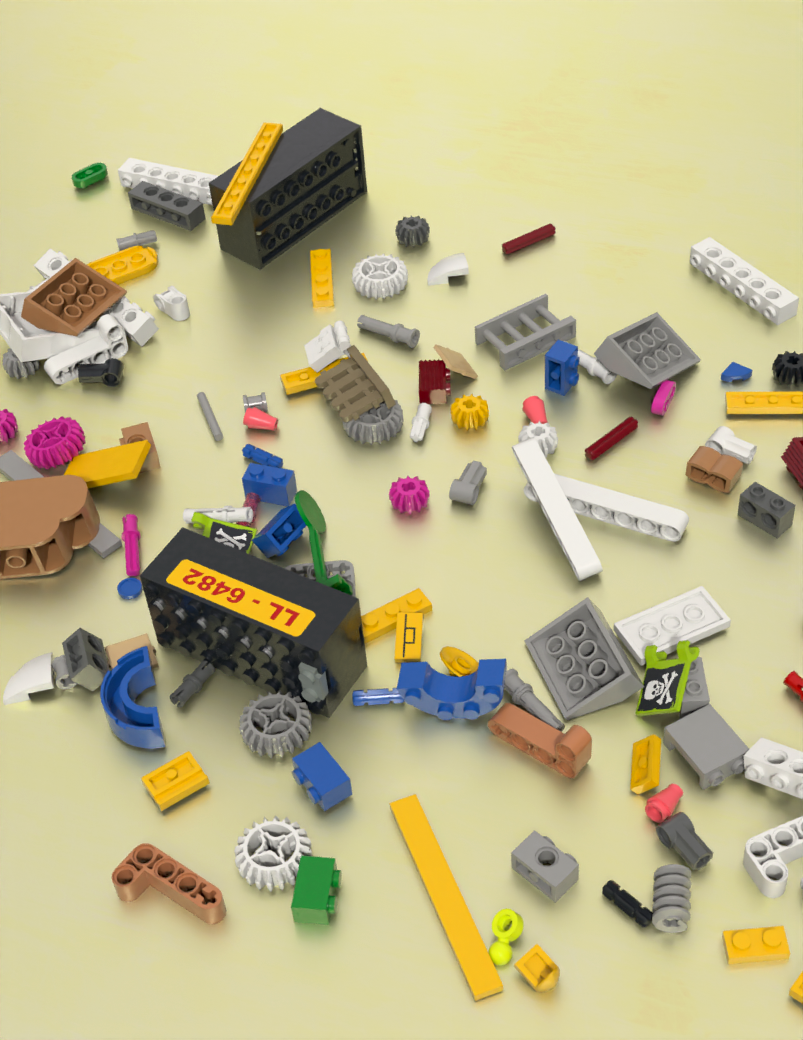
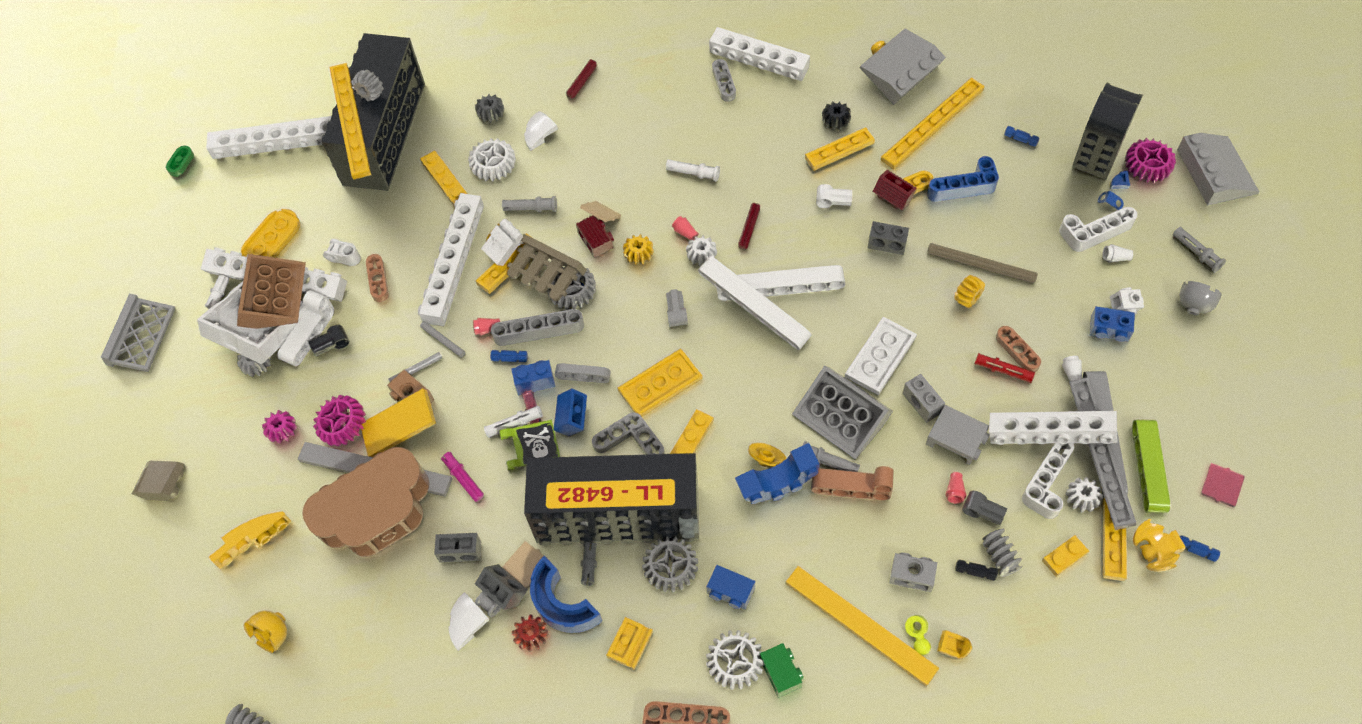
camera: 30 degrees left, 15 degrees up
light grey axle [116,230,157,251] -> none
blue piece [117,578,143,599] -> none
dark grey brick [128,181,206,231] -> none
light grey bush [243,392,268,412] -> none
green piece [295,490,353,595] -> none
axle [352,688,404,706] -> none
dark pink gear [389,475,430,515] -> none
yellow tile [394,612,423,663] -> none
white axle [410,403,432,442] -> none
light grey fence [475,294,576,371] -> none
blue brick [545,340,580,396] -> none
light grey slope [594,312,701,389] -> none
yellow plate [630,734,661,795] -> none
flag [635,640,700,716] -> none
dark pink beam [651,380,676,416] -> none
medium nougat brick [685,446,743,493] -> none
blue tile [721,362,752,382] -> none
none -> light grey gear [351,69,384,101]
none -> nougat beam [366,254,389,302]
none -> light grey bar [388,352,442,382]
none -> white brick [418,193,484,326]
none -> dark grey brick [434,533,481,562]
none -> light grey beam [491,309,584,346]
none -> clear red gear [512,614,549,652]
none -> light grey beam [555,363,611,383]
none -> yellow tile [617,348,703,417]
none -> light grey beam [712,59,736,102]

